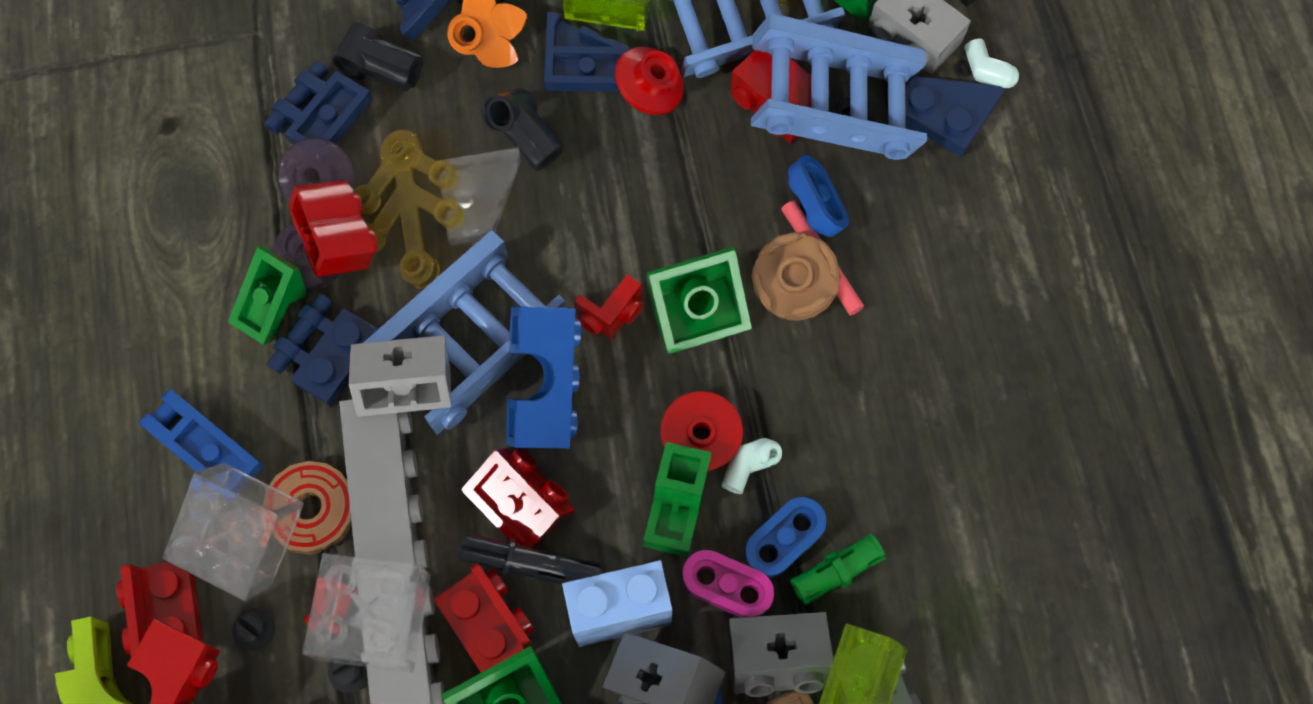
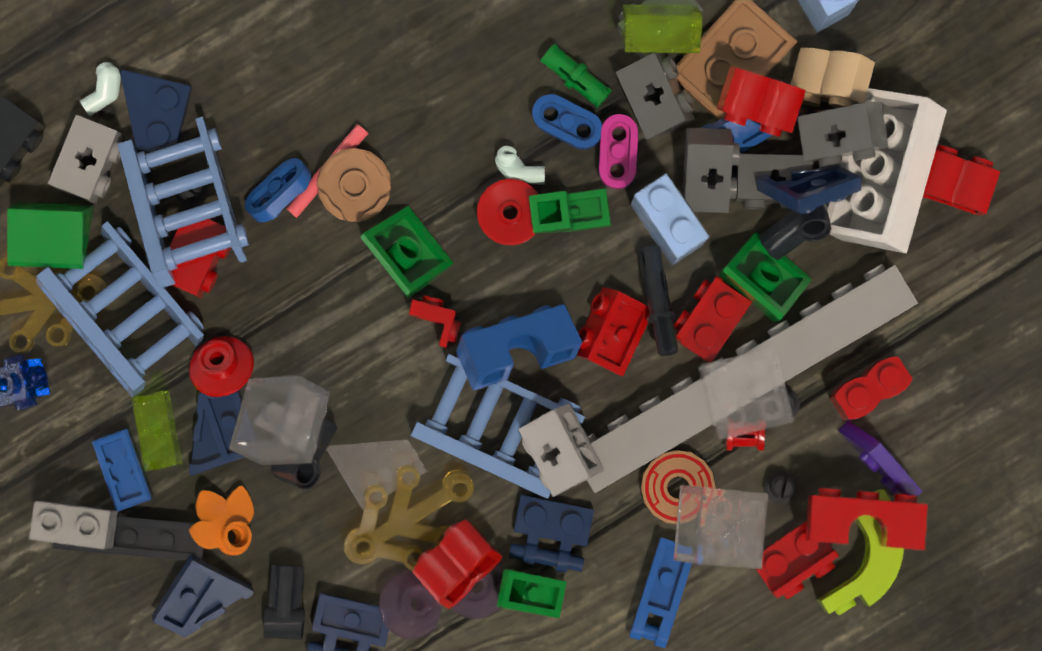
camera: 110 degrees left, 15 degrees up
none -> clear brick [229,375,330,465]

